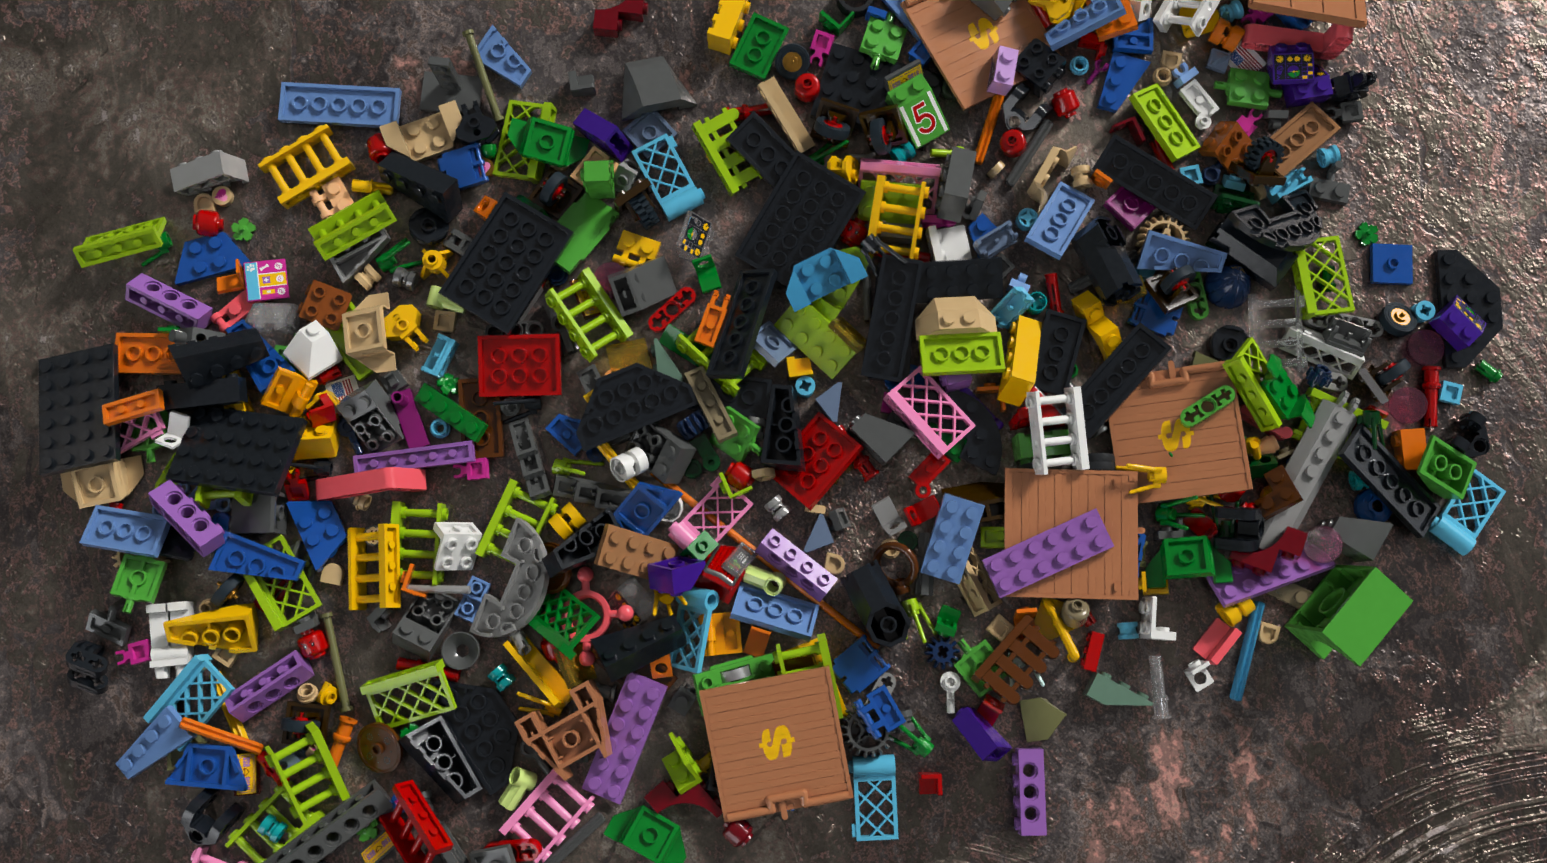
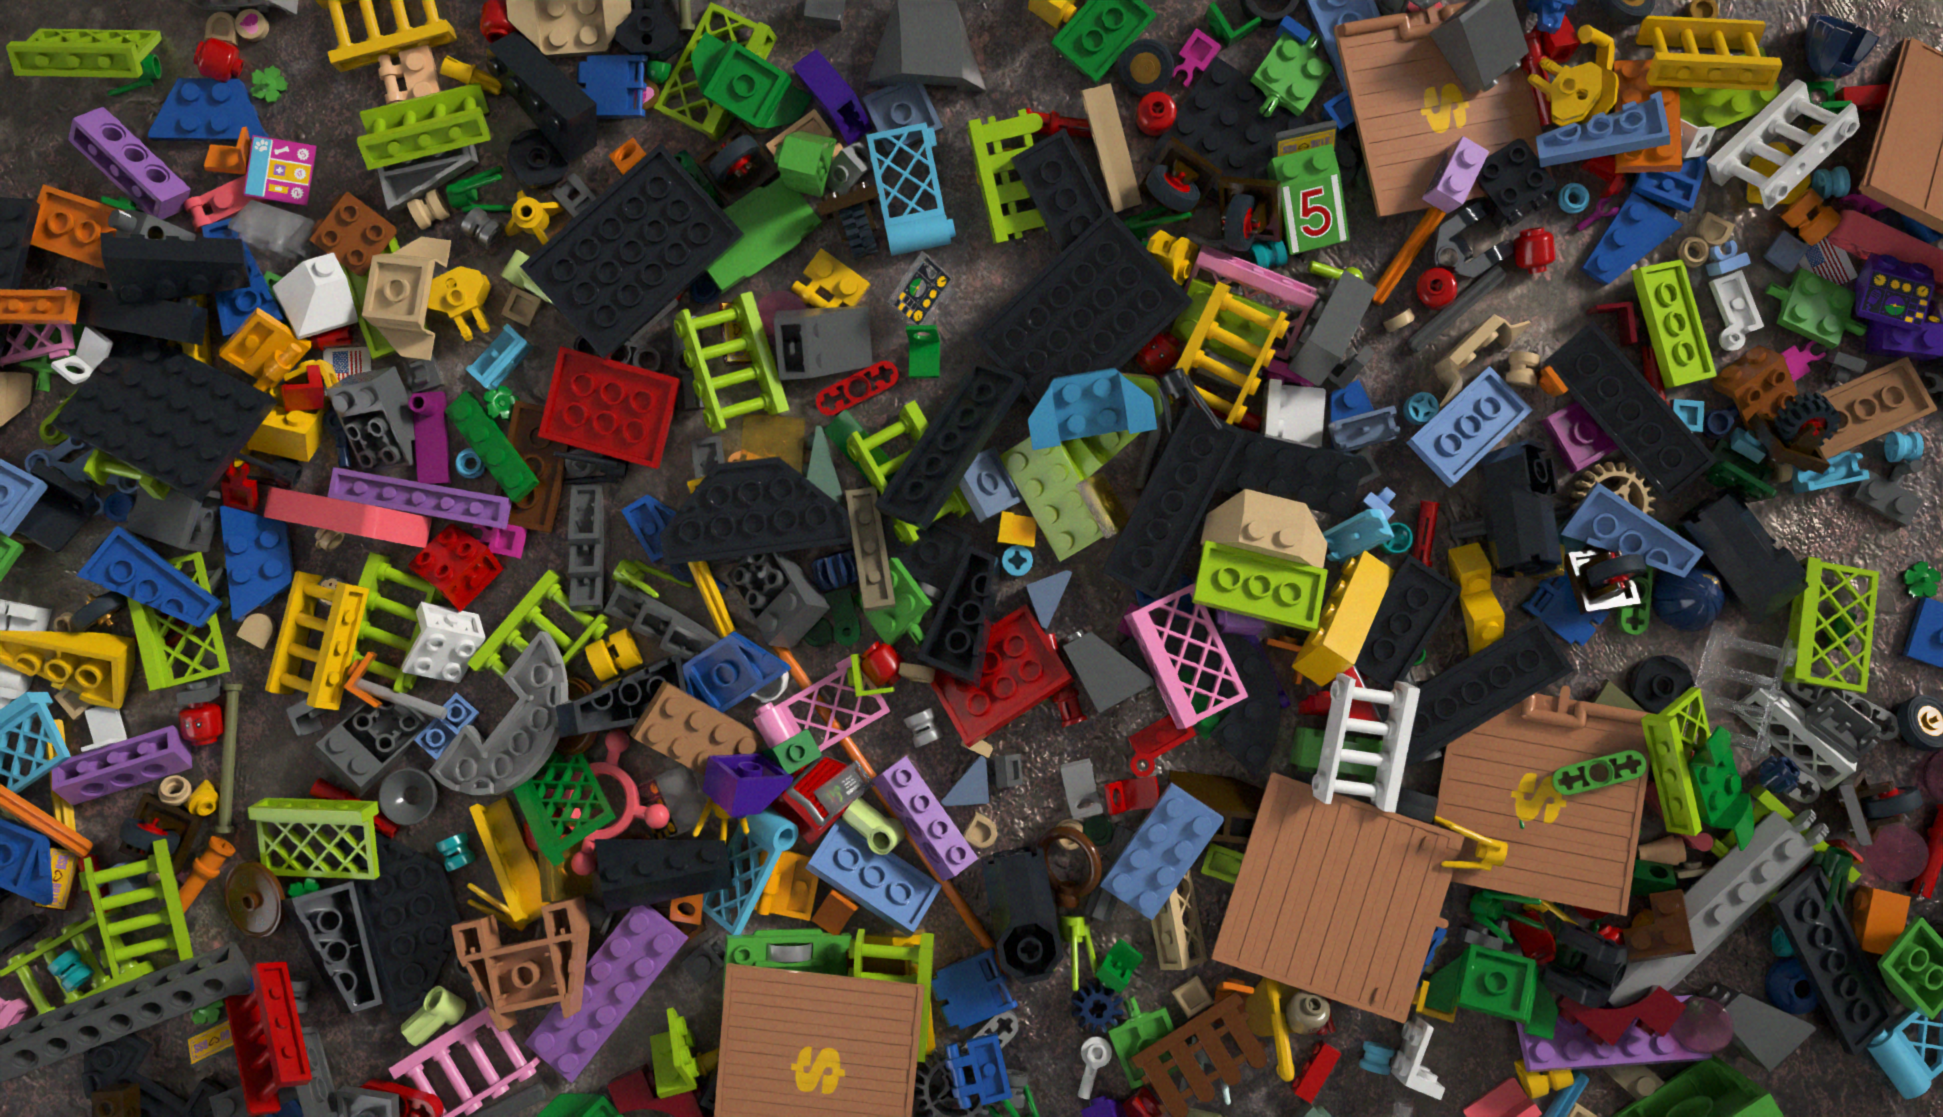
camera: 20 degrees right, 5 degrees up
medium lavender brick [148,479,225,558] -> none
light grey axle [509,630,532,656] -> none
white wheel [610,447,649,482] -> none
orange hinge [694,290,731,349] -> none
medium lavender plate [982,508,1114,598] -> none
black plate [1227,189,1322,252] -> none
yellow plate [1245,436,1262,460] -> none
none -> white bracket [81,706,127,752]
none -> red bracket [408,523,504,612]

